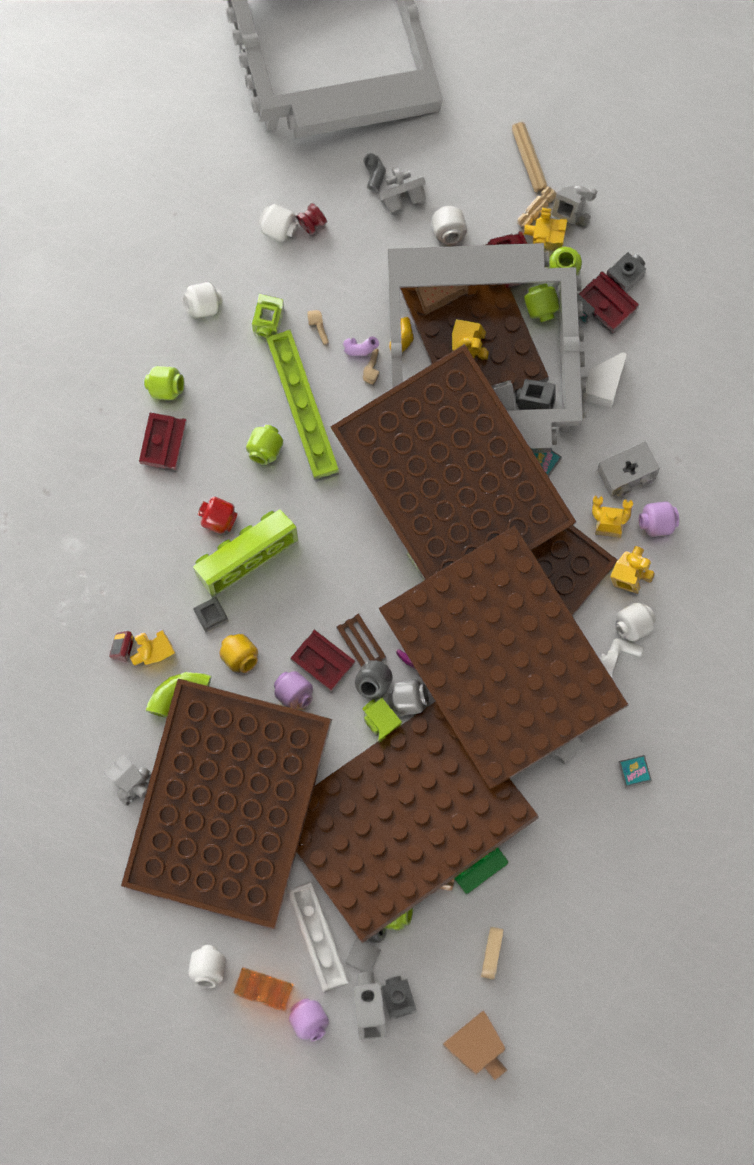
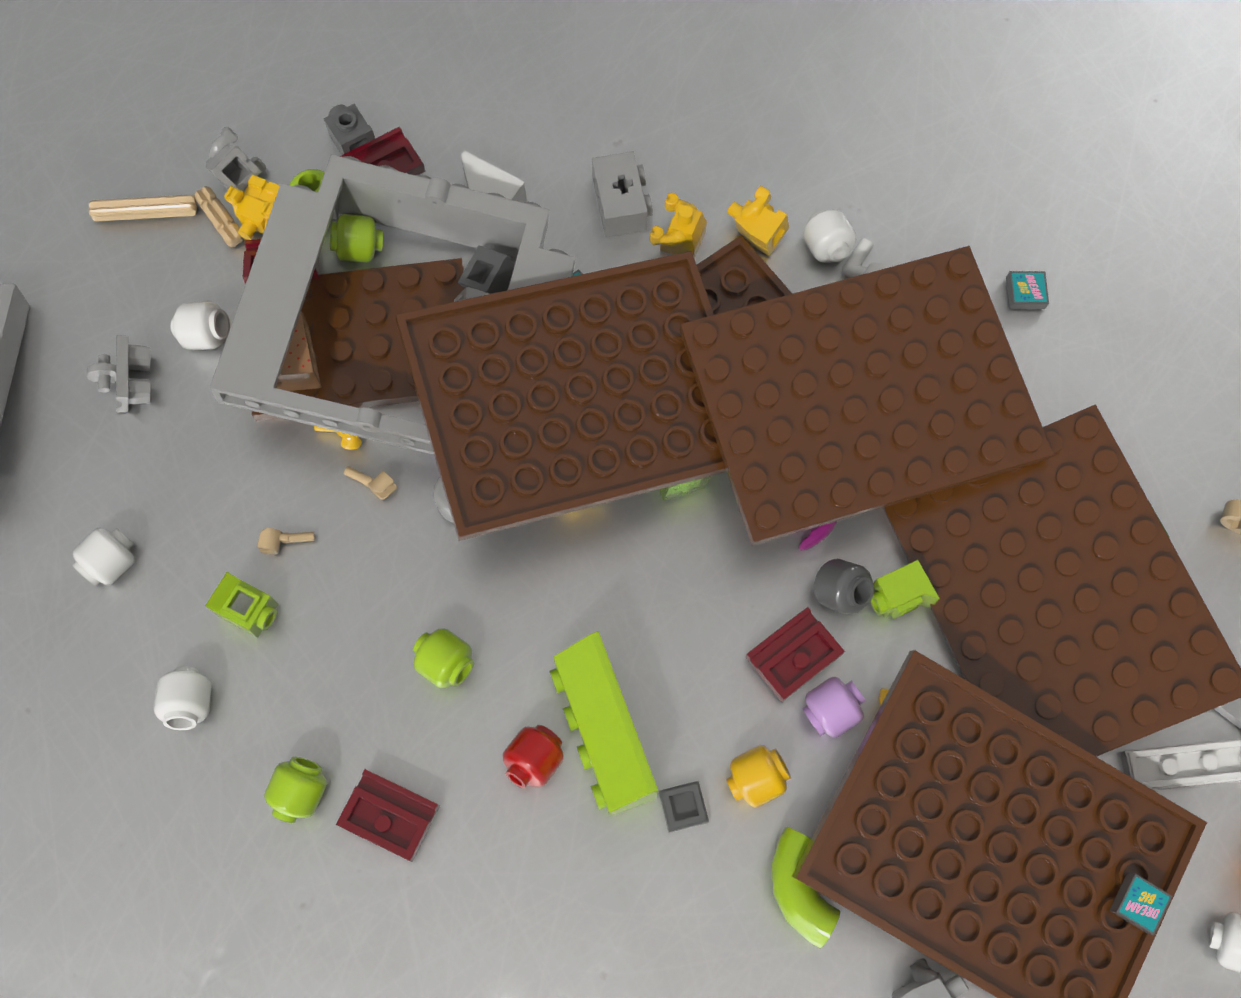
camera: 80 degrees left, 5 degrees down
dark red slope [109,631,135,662] -> none
yellow piece [130,630,176,666] -> none
lime plate [266,329,339,480] -> none
dark red wheel [296,203,327,235] -> none
reddish brown tile [336,613,386,667] -> none
lavender arm [343,336,379,356] -> none
dark grey arm [363,153,386,192] -> none
light grey head [388,679,429,716] -> none
yellow piece [452,319,489,360] -> none
lavender head [638,501,679,537] -> none
none -> tile [1109,872,1173,935]

